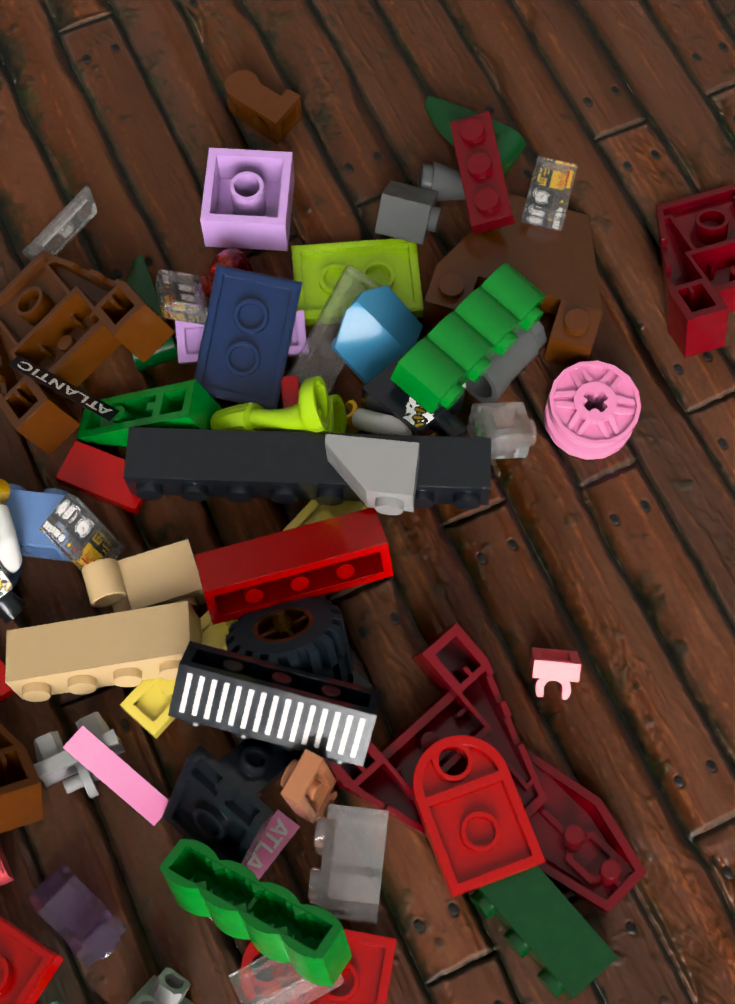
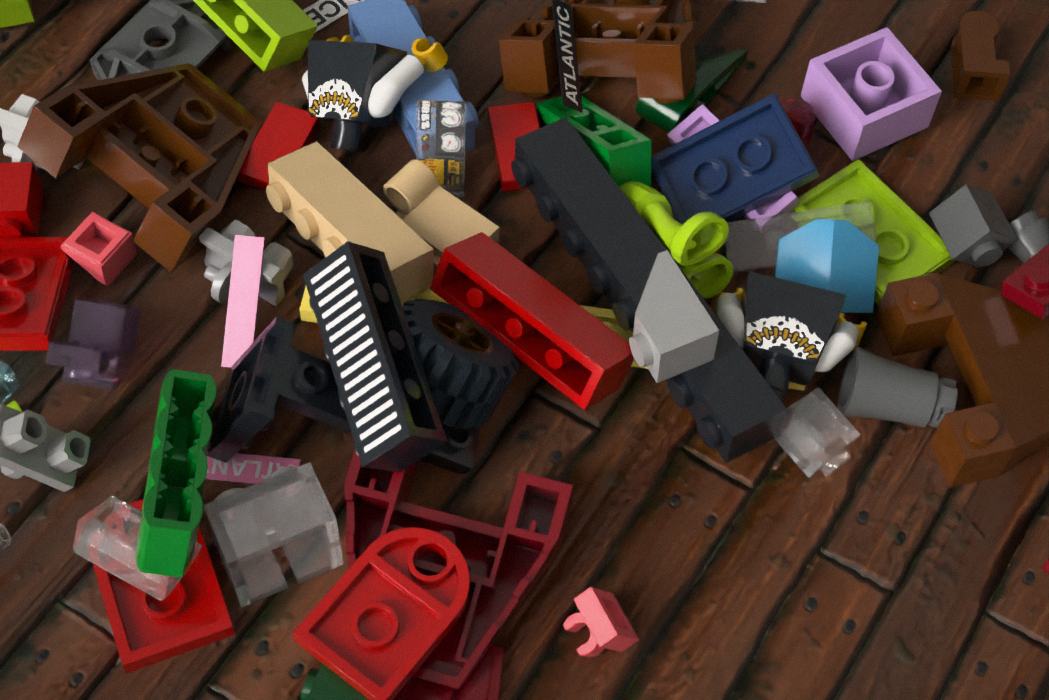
camera: 55 degrees right, 10 degrees down
clear tile [155,269,208,325] -> none
nougat plate [280,749,337,824] -> none
green brick [390,262,546,414] -> none
bright pink wheel [543,360,641,460] -> none

